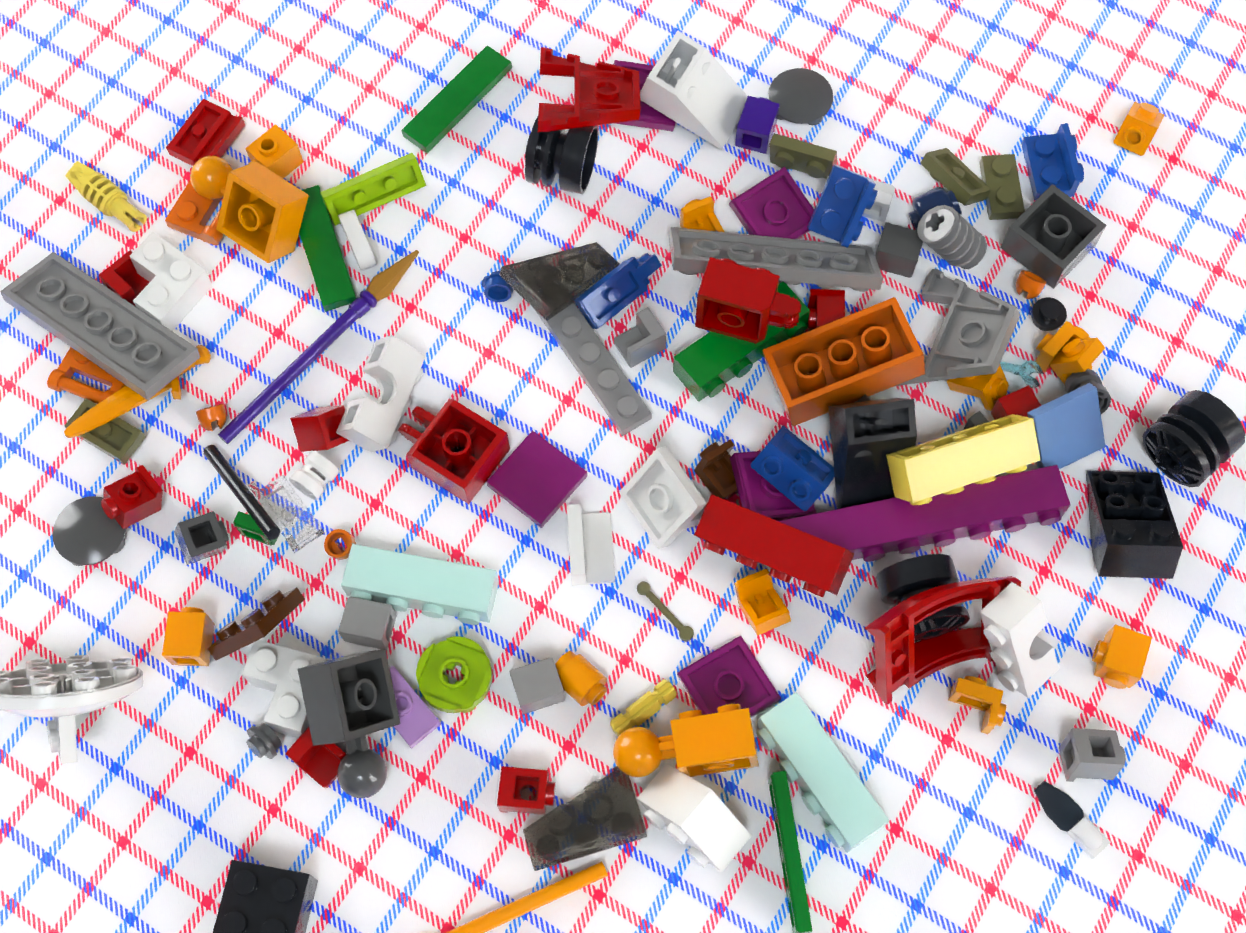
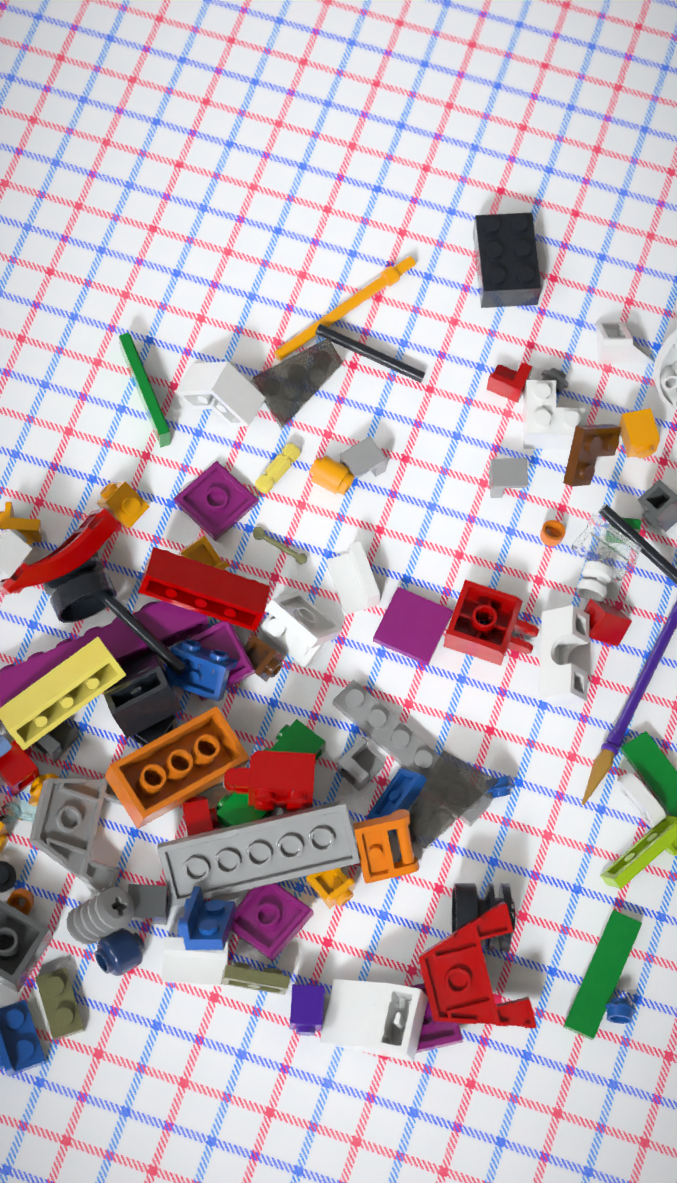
camera: 160 degrees right, 0 degrees up
dark grey brick [298,649,400,799] -> none
light aqua brick [341,544,499,625] -> none
lavender plate [389,666,441,749] -> none
lime plate [416,636,493,713] -> none
red brick [497,766,556,815] -> none
light orange brick [613,704,759,777] -> none
light aqua brick [756,692,890,853] -> none
dark grey dish [768,68,833,125] -> none
olive plate [920,148,992,206] -> none
none -> black bar [94,590,187,676]
none -> light orange bracket [96,481,150,528]
none -> black bar [315,324,426,383]
none -> orange plate [352,809,420,884]
none -> white slope [595,322,655,364]
none -> blue plate [605,998,637,1024]

